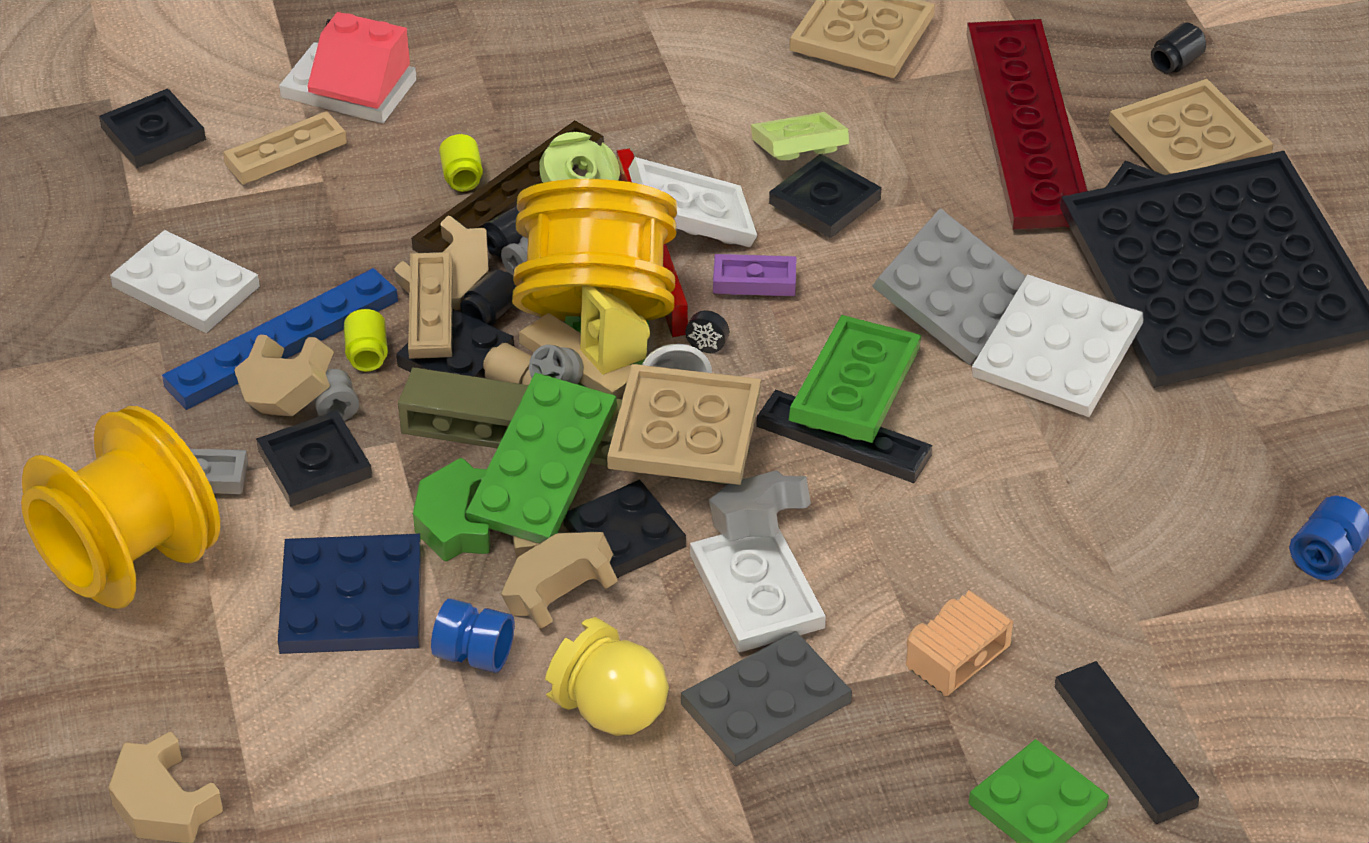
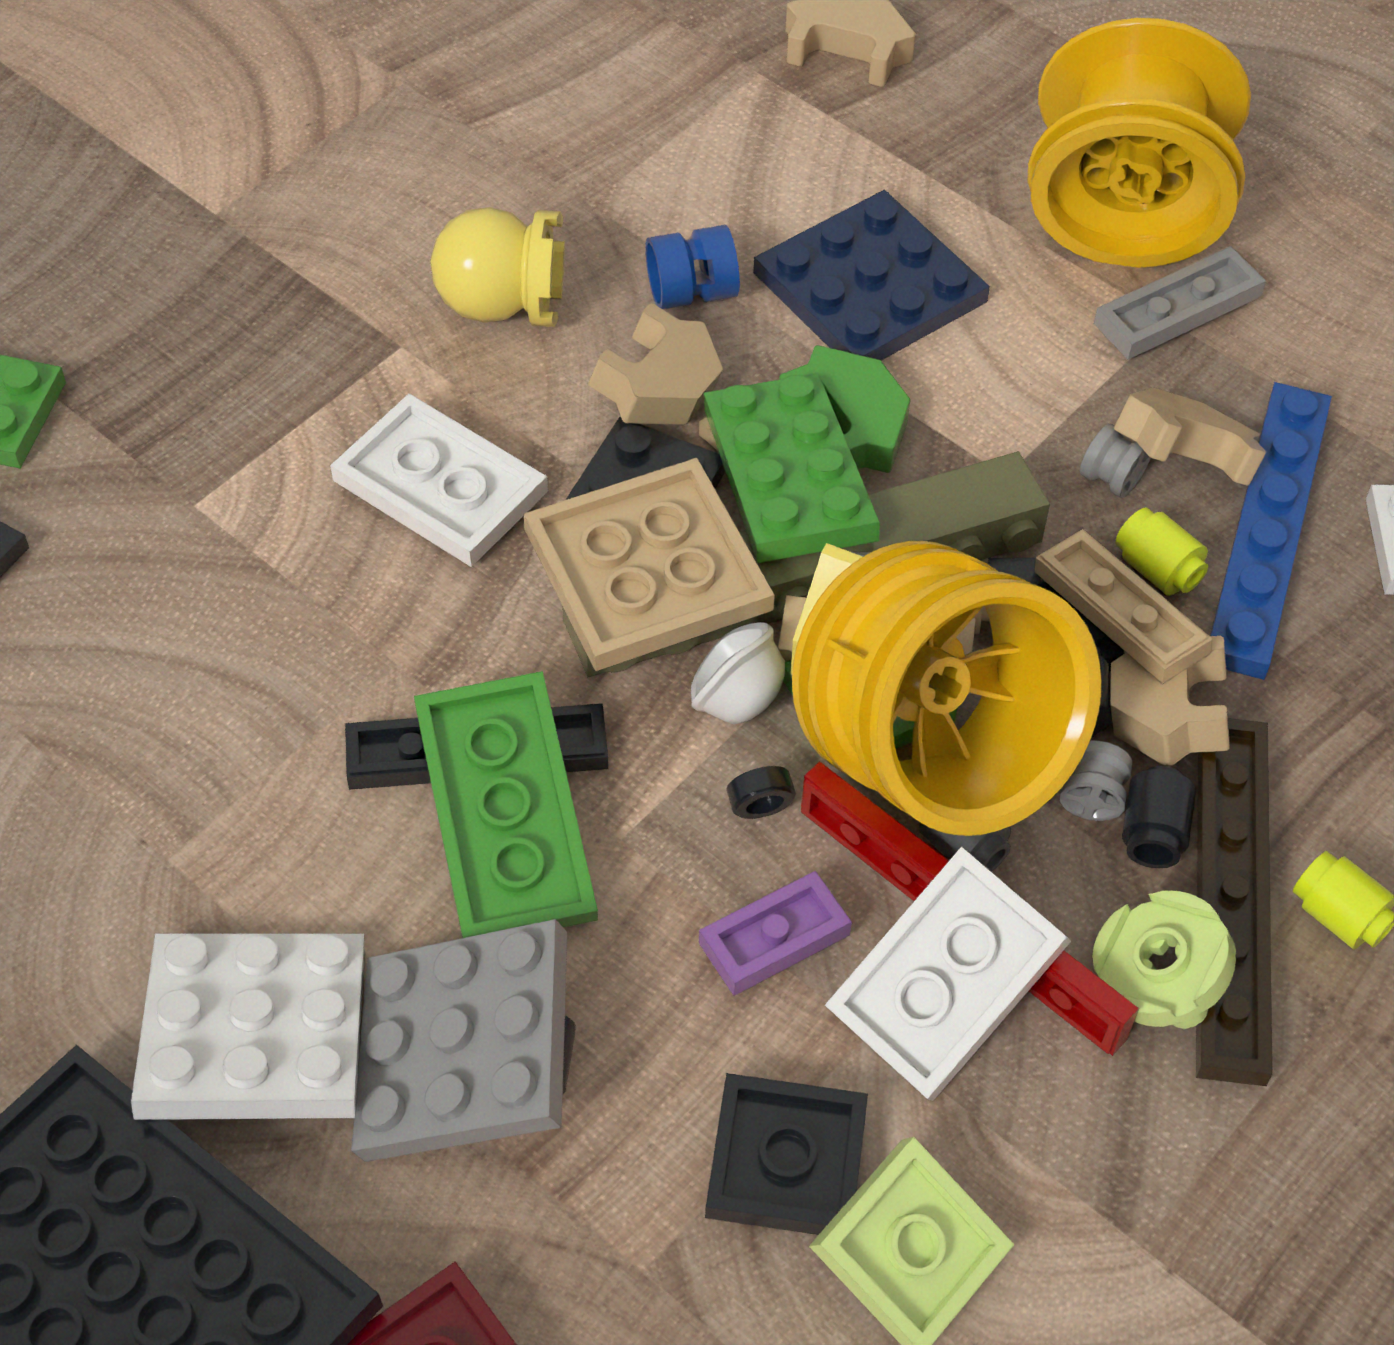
camera: 145 degrees right, 10 degrees up
black plate [256,410,372,507] -> none
dark grey plate [681,631,852,766] -> none
light grey piece [709,471,811,541] -> none
light nougat brick [906,590,1013,696] -> none

